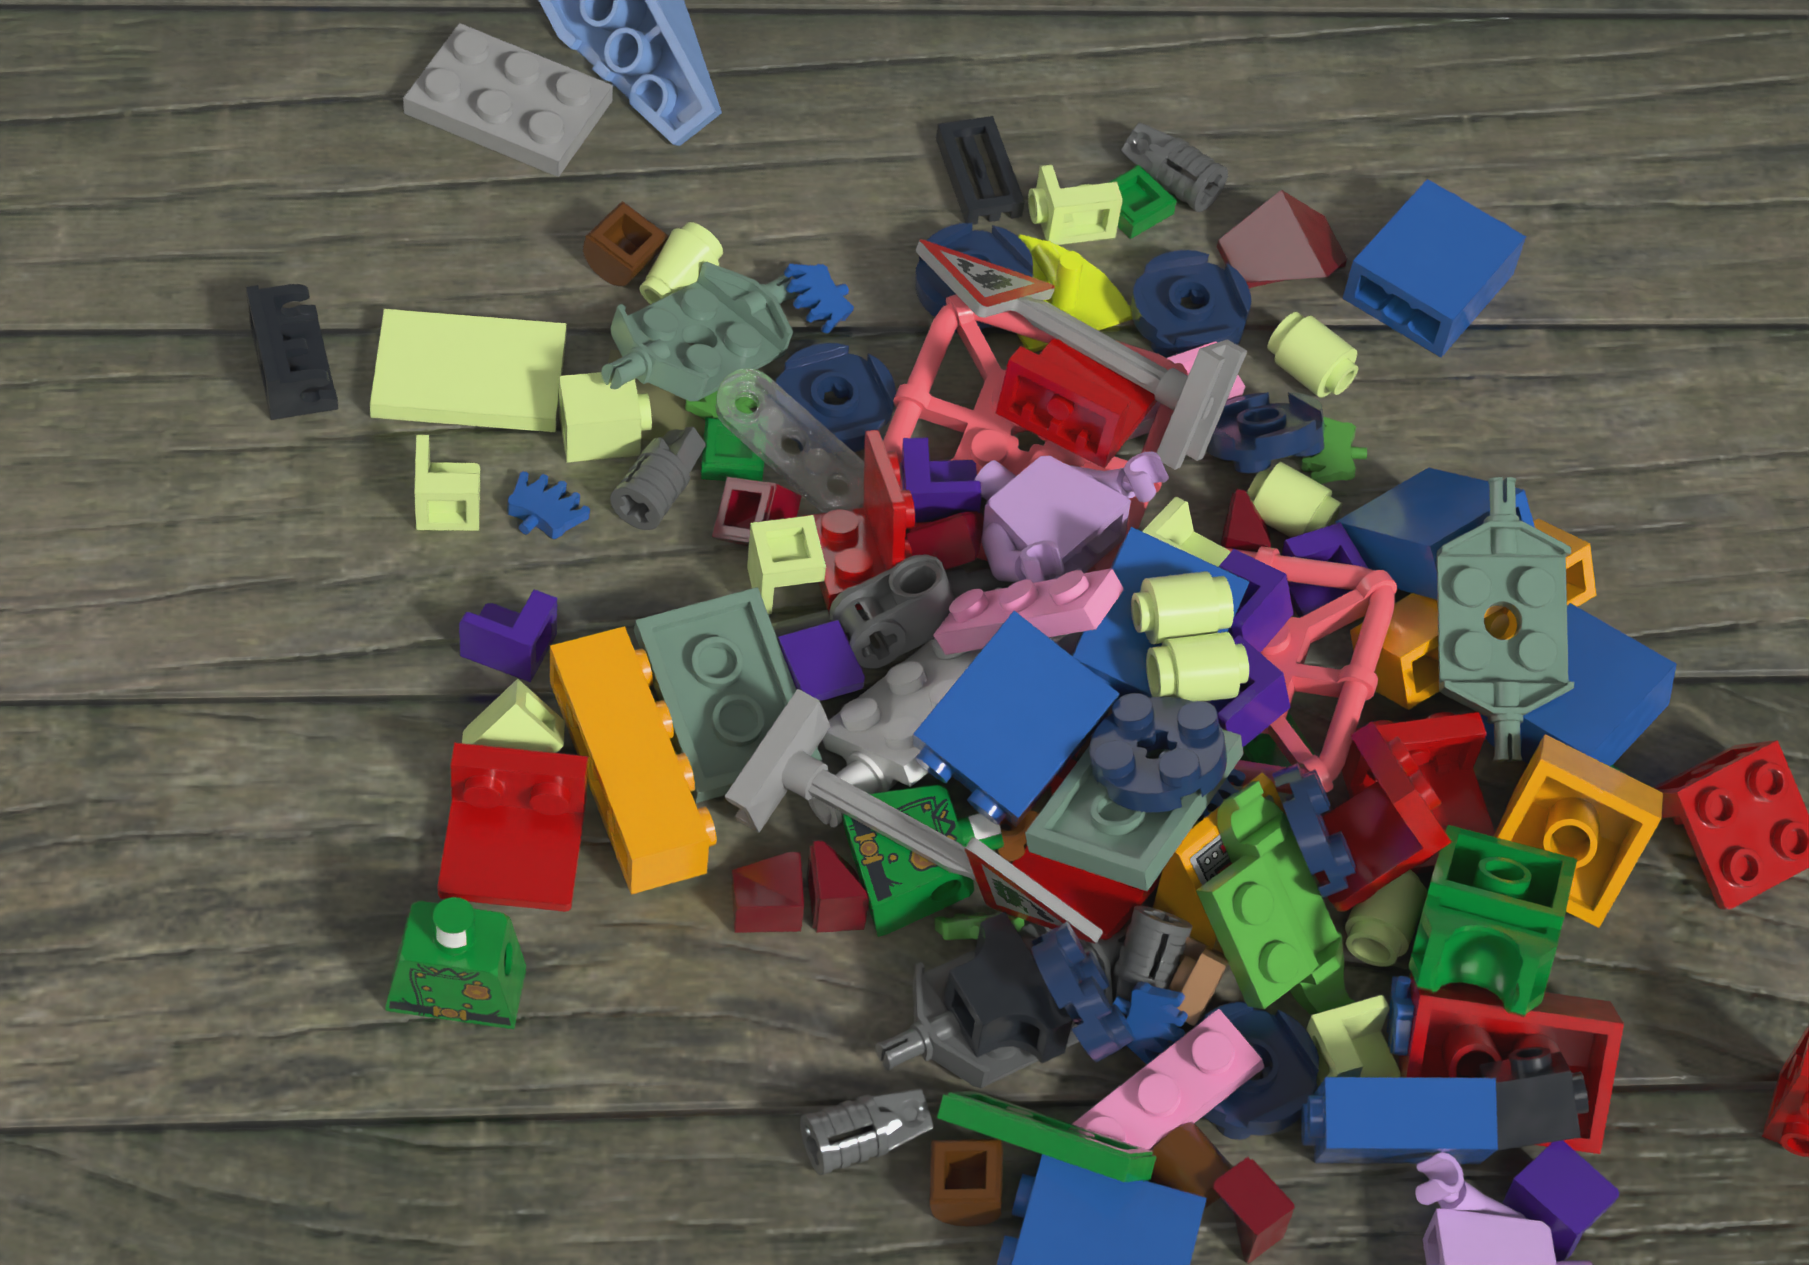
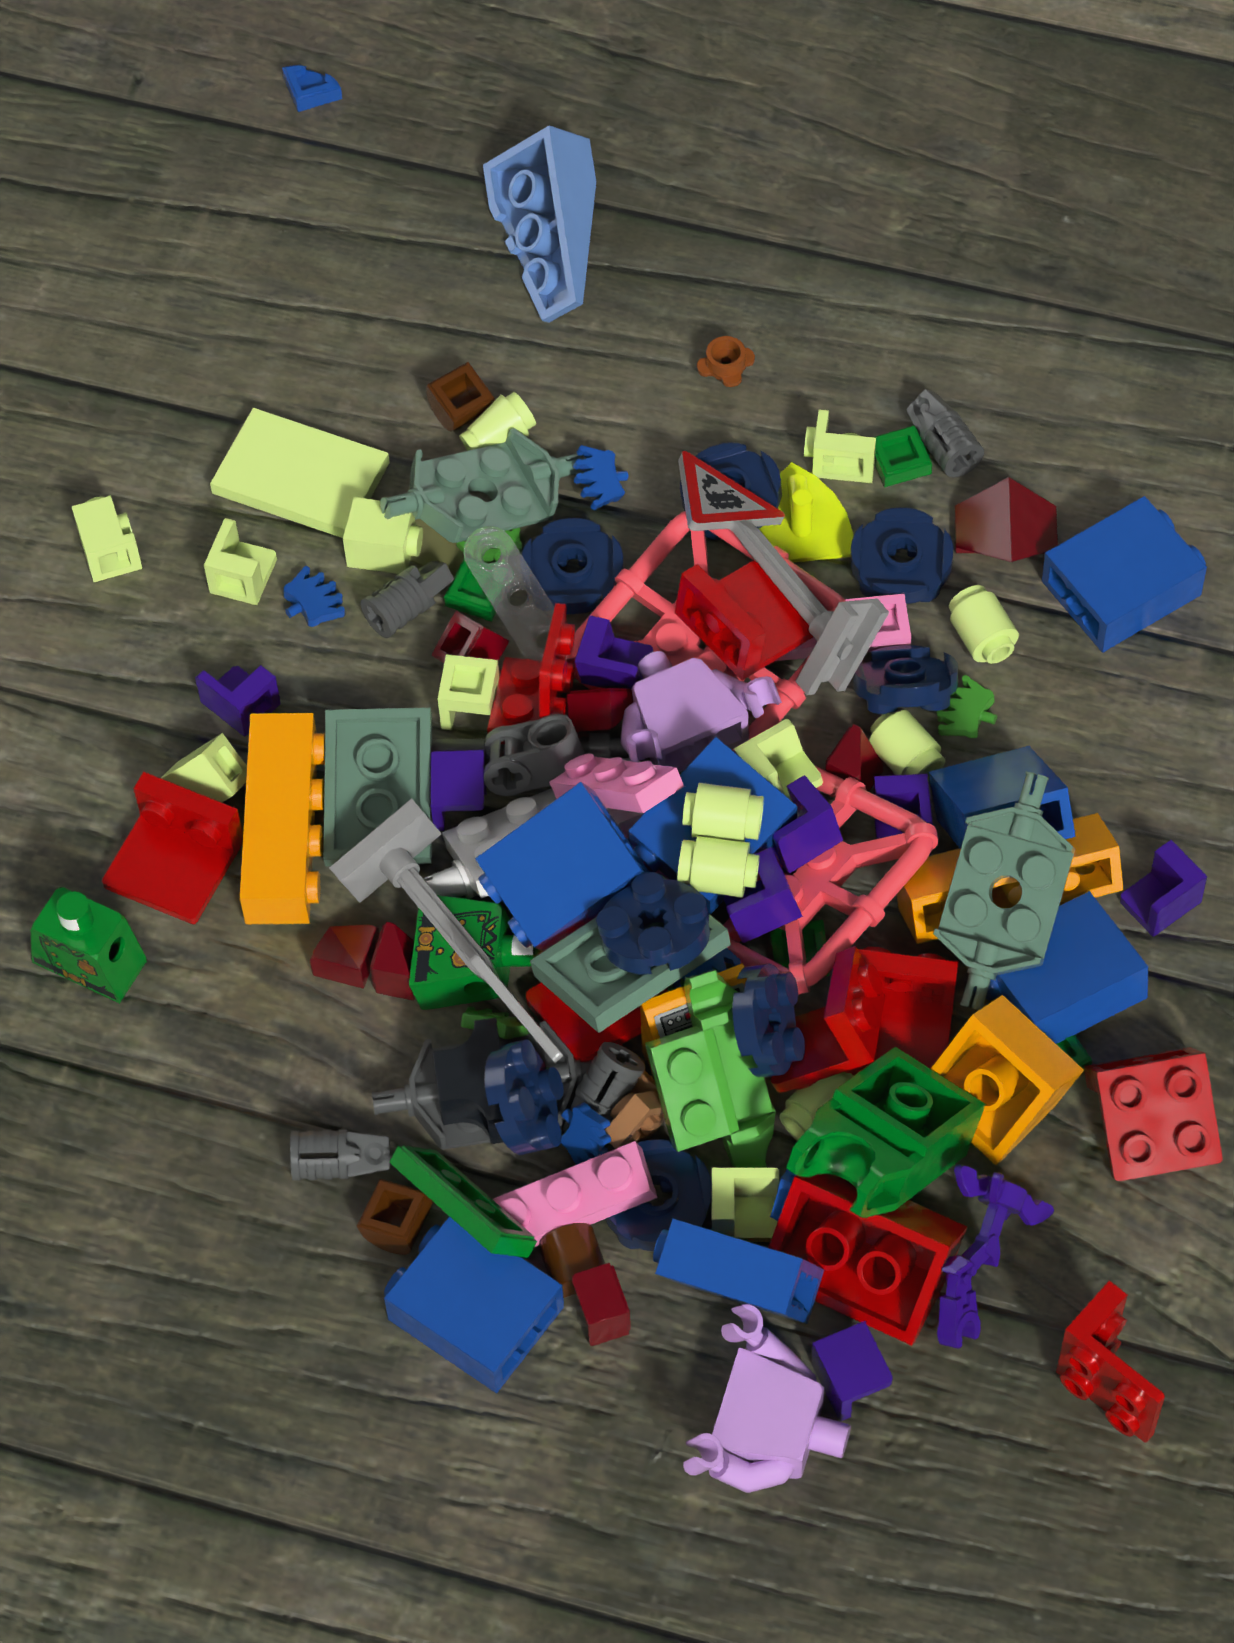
camera: 30 degrees right, 5 degrees up
black hinge [246,284,338,420] -> none
light grey plate [403,23,613,177] -> none
black tile [936,116,1025,225] -> none
black brick [1479,1047,1589,1150] -> none
none -> yellowish green brick [71,495,142,582]
none -> dark orange plate [697,336,755,387]
none -> dark purple piece [937,1164,1054,1349]
none -> dark purple panel [1120,840,1207,937]

